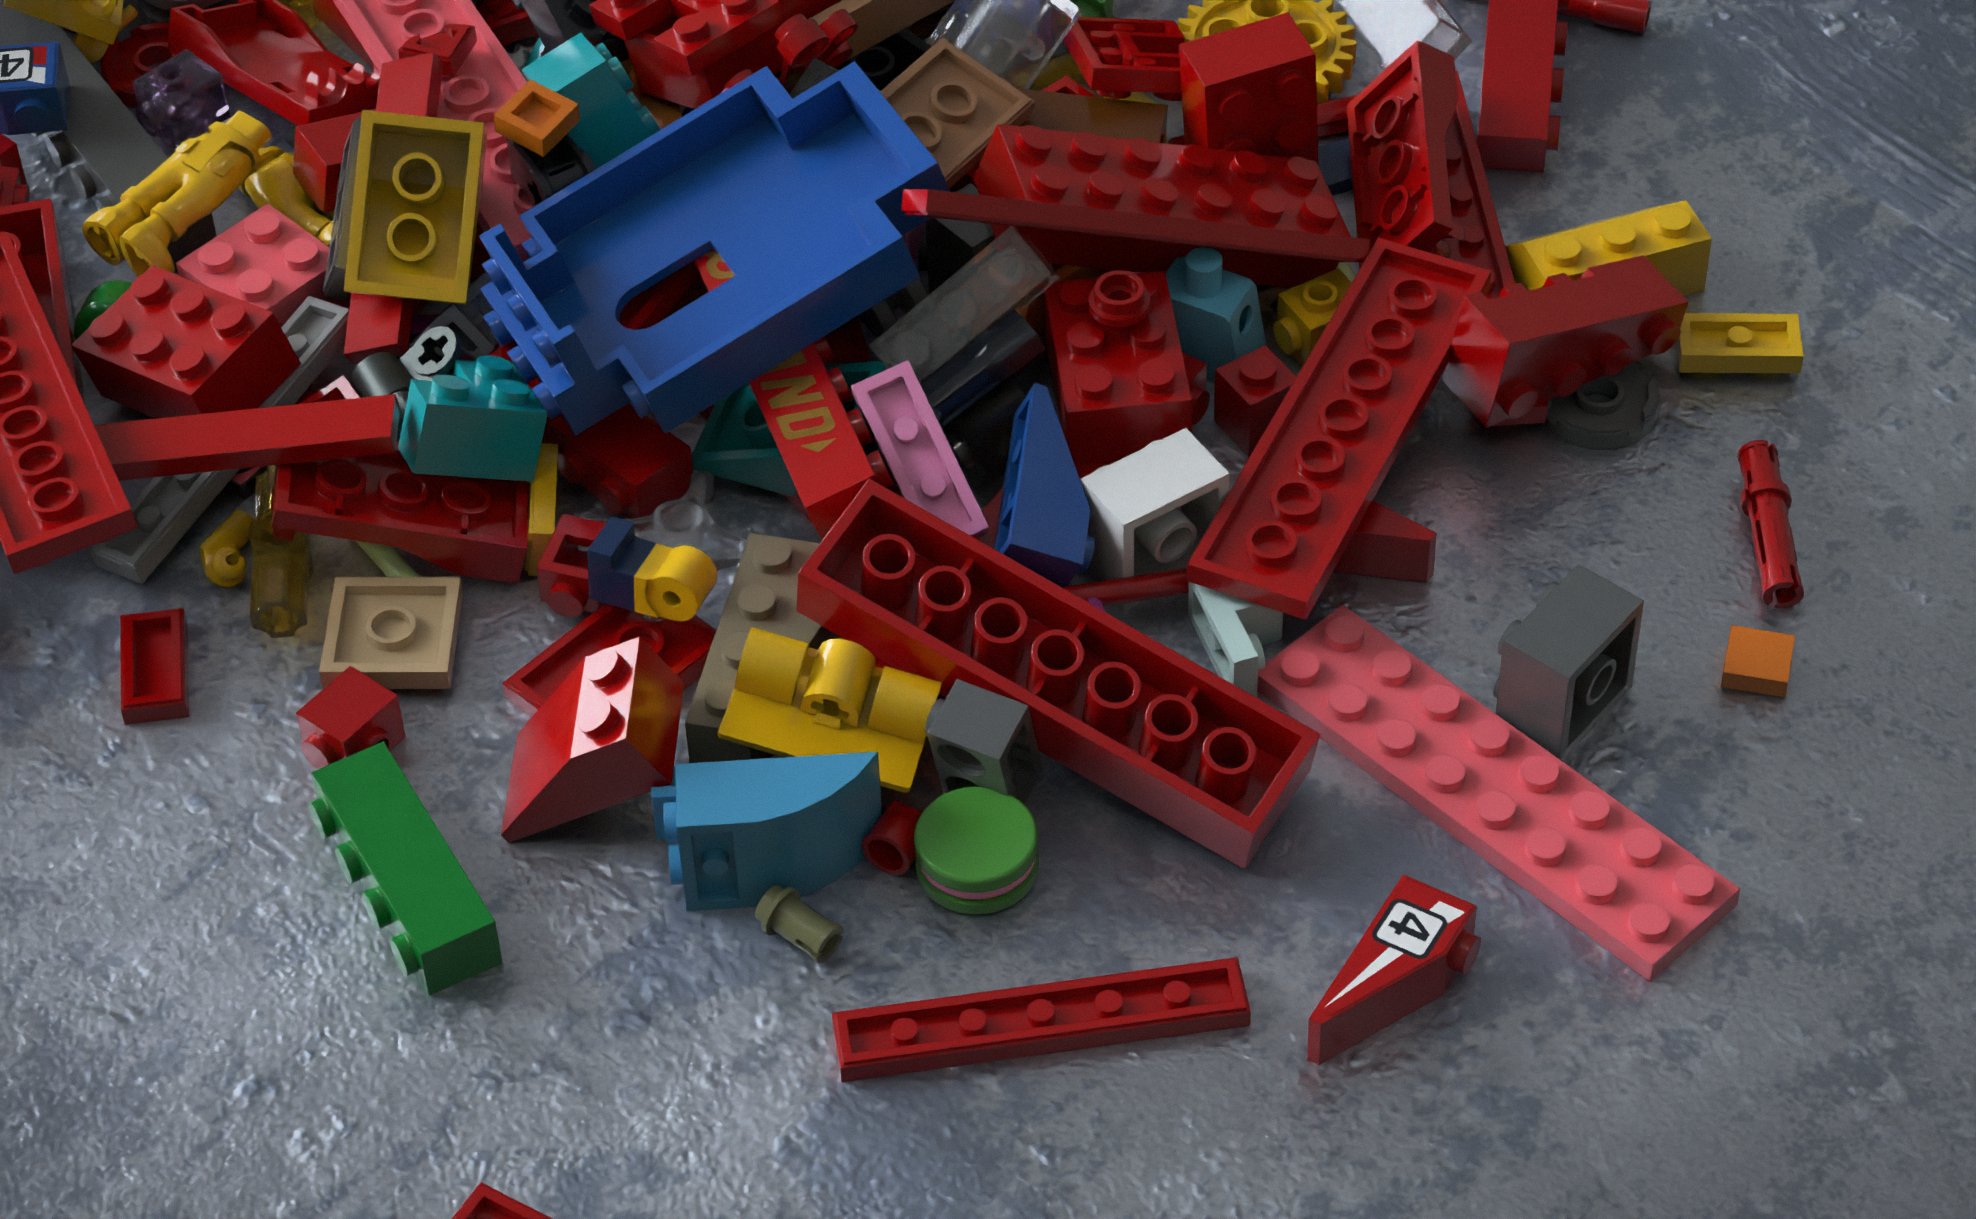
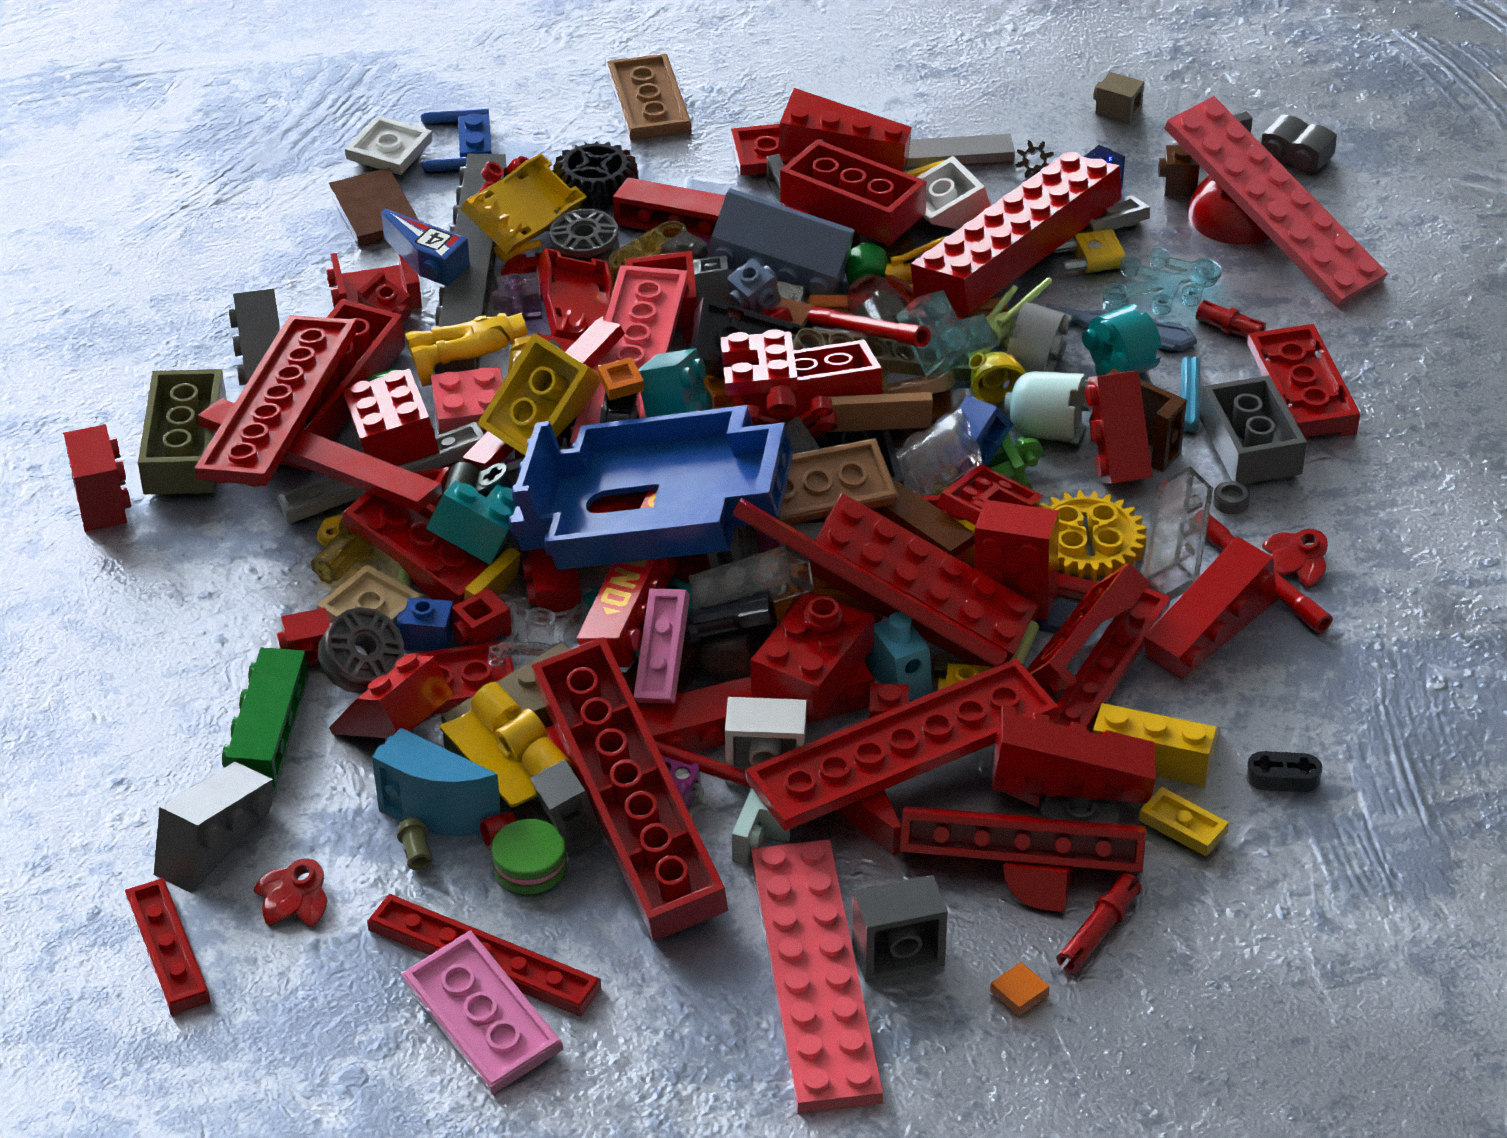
camera: 35 degrees right, 5 degrees down
red tile [120,608,189,725] -> none
red tile [398,24,477,78] -> none
leg [587,516,718,622] -> none
blue slope [994,383,1095,587] -> none
red slope [1307,874,1481,1065] -> none
none -> dark grey wedge [153,762,273,893]
none -> red plate [253,858,328,928]
none -> dark grey wheel [318,607,404,694]
none -> blue brick [396,597,453,652]
none -> bright pink tile [401,930,563,1095]
none -> red brick [900,806,1146,873]
none -> red brick [1003,861,1074,912]
none -> black beam [1246,751,1323,792]

